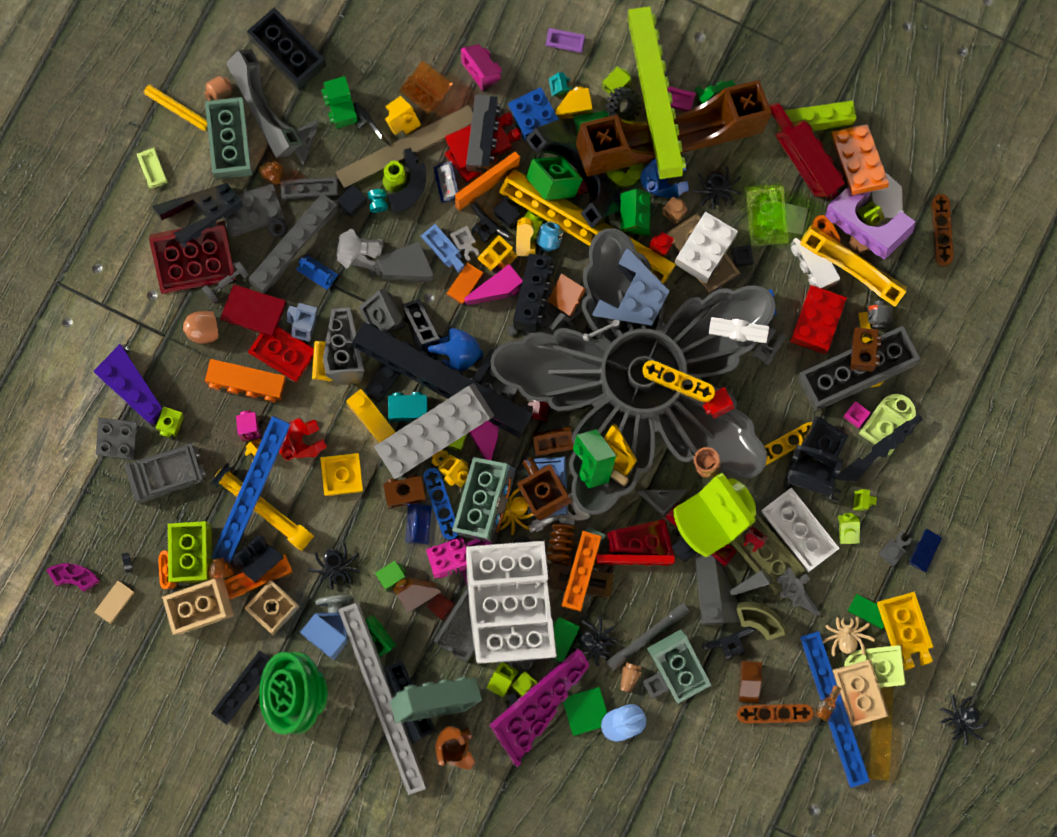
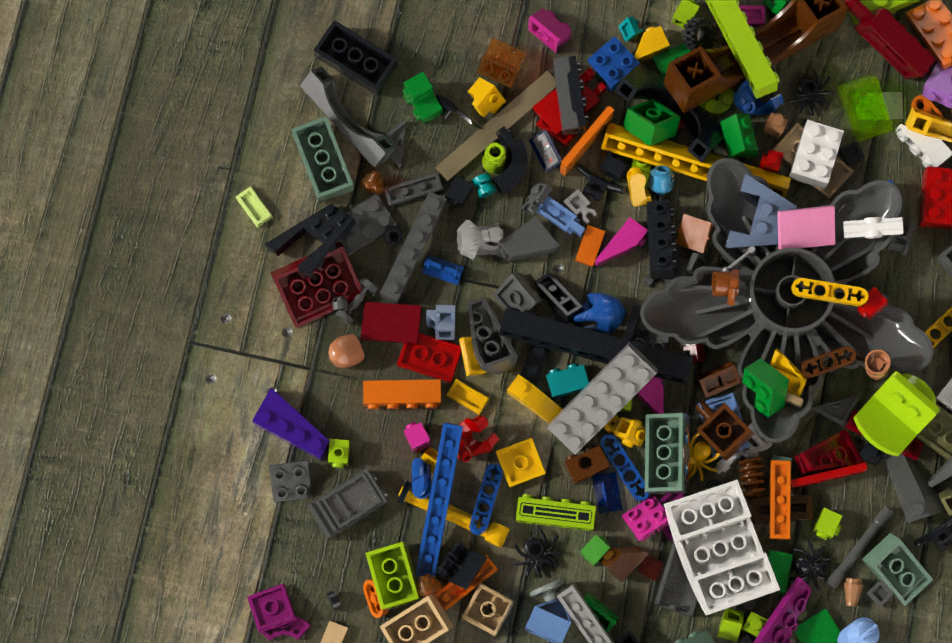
camera: 10 degrees left, 0 degrees up
yellow axle [144,85,208,131] -> none
nougat head [204,76,233,101] -> none
yellow brick [477,235,517,271] -> none
dark red tile [743,526,768,552] -> none
none -> magenta tile [247,583,296,634]
none -> dark grey hinge [332,296,348,310]
none -> blue arm [411,458,431,499]
none -> yellow tile [446,379,489,415]
none -> blue beam [469,463,503,535]
none -> lime brick [515,494,596,531]
none -> dark grey plate [522,182,552,215]
none -> dark orange piece [712,269,739,306]
none -> bright pink tile [778,206,835,250]
none -> reddish brown beam [800,346,856,378]
none -> lime brick [813,508,842,540]

